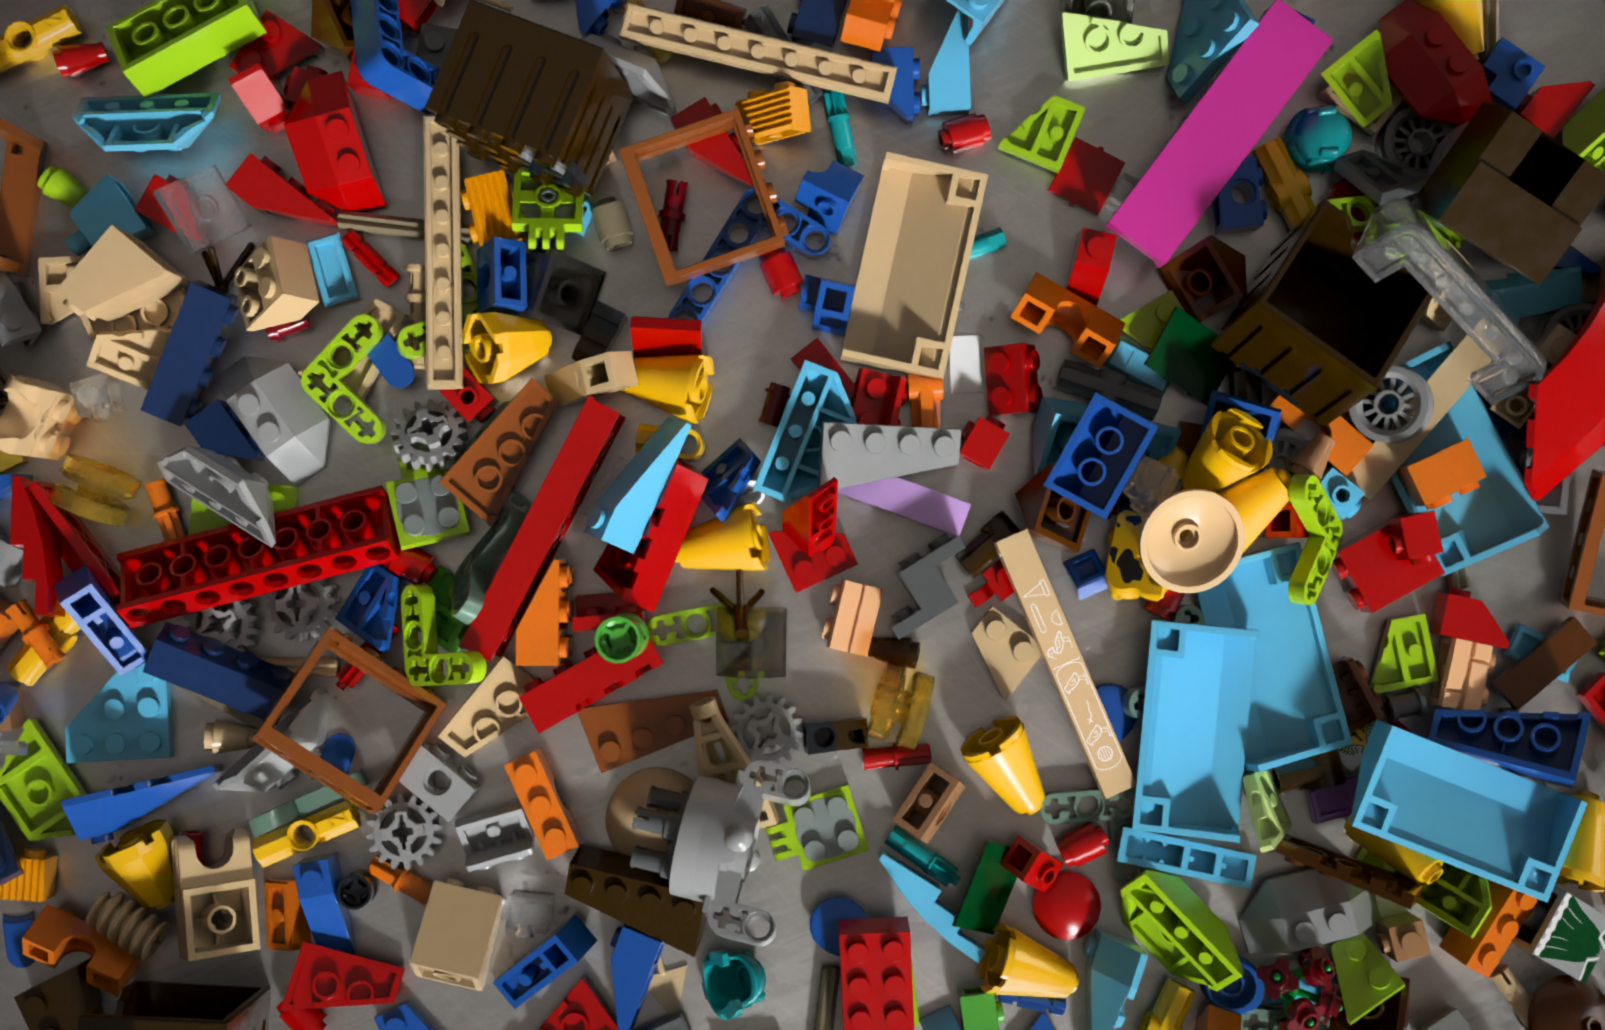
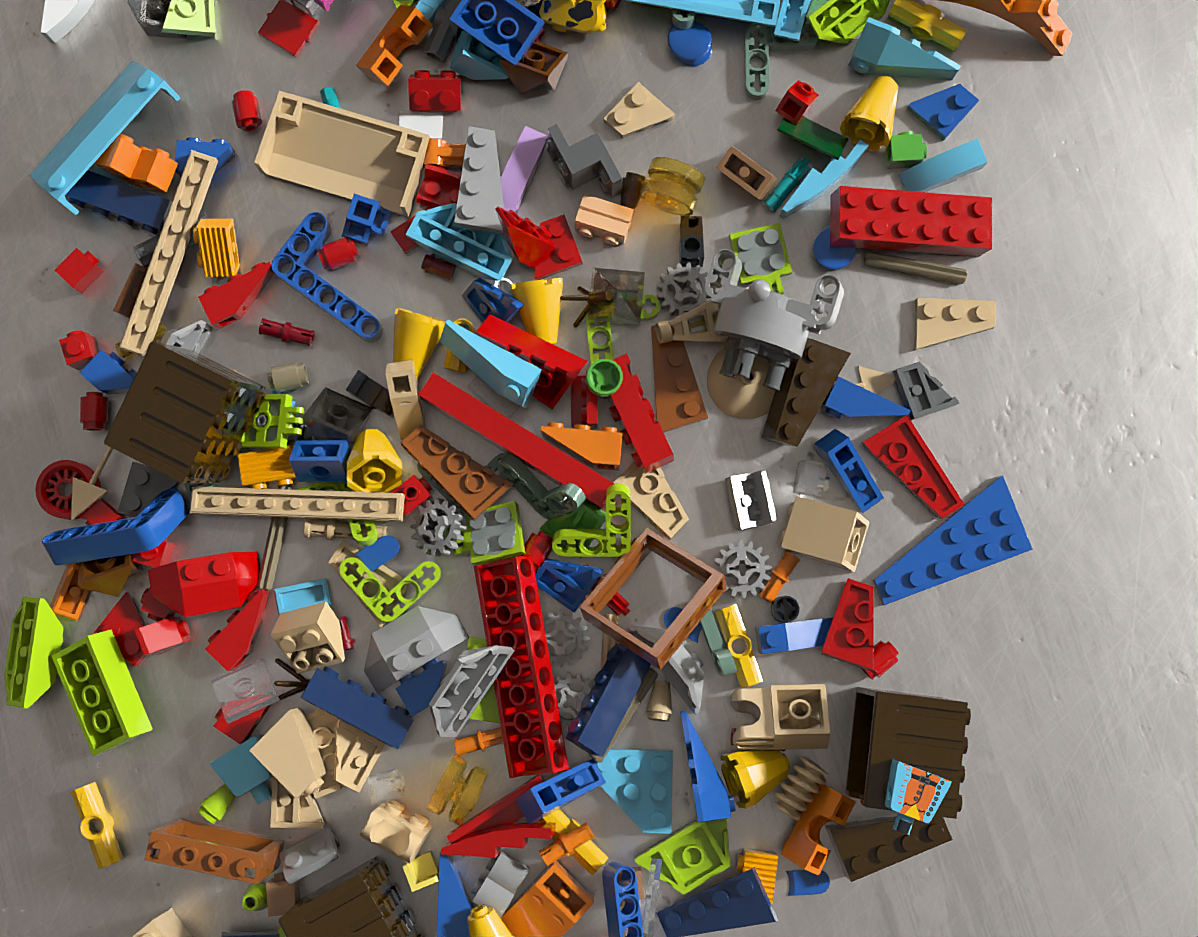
camera: 85 degrees left, 5 degrees down
red cone [53,41,110,79] -> none
medium azure wedge [73,93,221,152] -> none
orange slope [264,878,311,951] -> none
red axle [341,230,400,287] -> none
light grey brick [399,742,481,822] -> none
orange arch [503,746,584,861] -> none
dark orange window [619,108,789,287] -> none
red tile [630,316,703,358] -> none
teal helmet [701,949,766,1020] -> none
blue brick [794,160,864,235] -> none
teal piece [822,89,859,168] -> none
red axle [862,743,932,770] -> none
medium azure slope [920,9,971,116] -> none
dark brown piece [954,510,1021,578] -> none
red brick [960,415,1010,471] -> none
yellow cone [960,716,1045,815] -> none
red plate [967,559,1014,607] -> none
tan tile [993,529,1136,799] -> none
lime wing [998,95,1086,173] -> none
blue axle [998,995,1066,1016] -> none
red dish [1031,870,1101,941] -> none
red brick [1056,822,1110,868] -> none
blue slope [1063,549,1108,600] -> none
red slope [1065,227,1117,306] -> none

